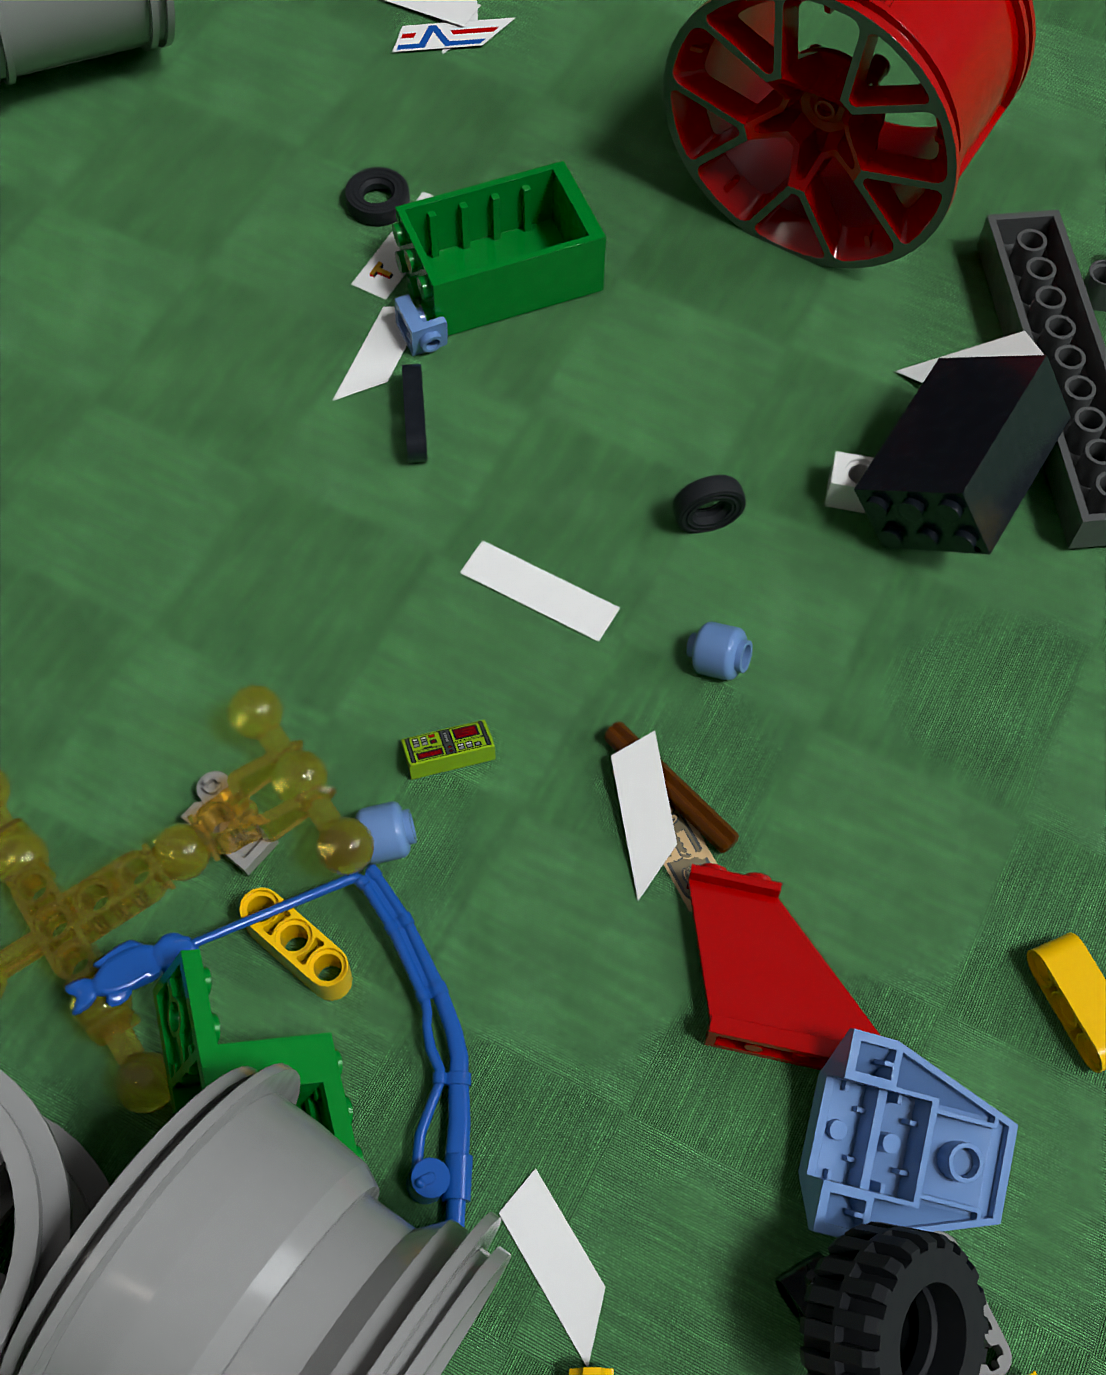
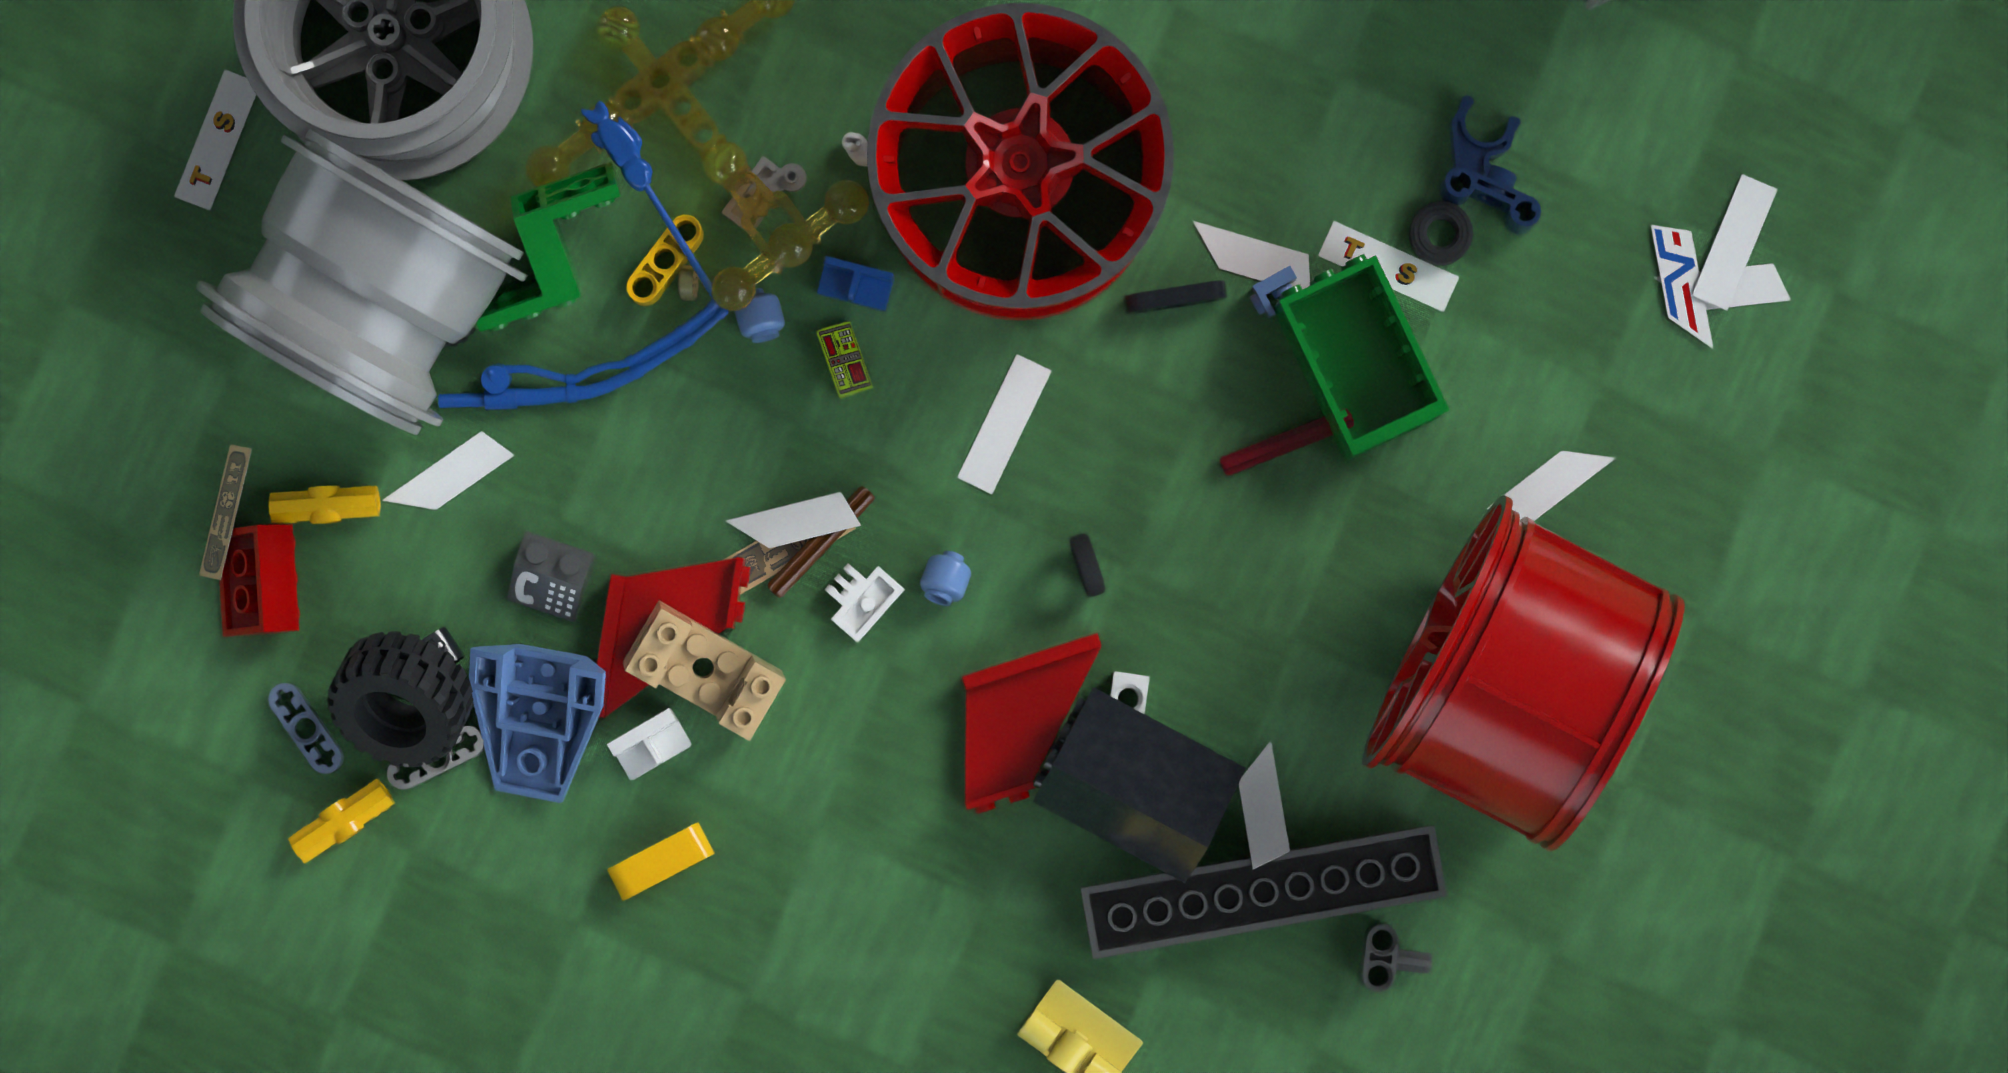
camera: 85 degrees right, 25 degrees up
none -> dark grey slope [507,531,598,623]
none -> white panel [607,708,692,780]
none -> tan plate [623,601,786,741]
none -> olive tile [678,265,699,301]
none -> blue panel [817,256,895,312]
none -> white hinge [824,563,905,643]
none -> white arm [842,132,868,167]
none -> red wheel [867,3,1174,321]
none -> red piece [962,633,1102,815]
none -> dark red axle [1219,408,1354,476]
none -> dark blue piece [1439,95,1542,235]
none -> white sticker [1486,451,1615,521]

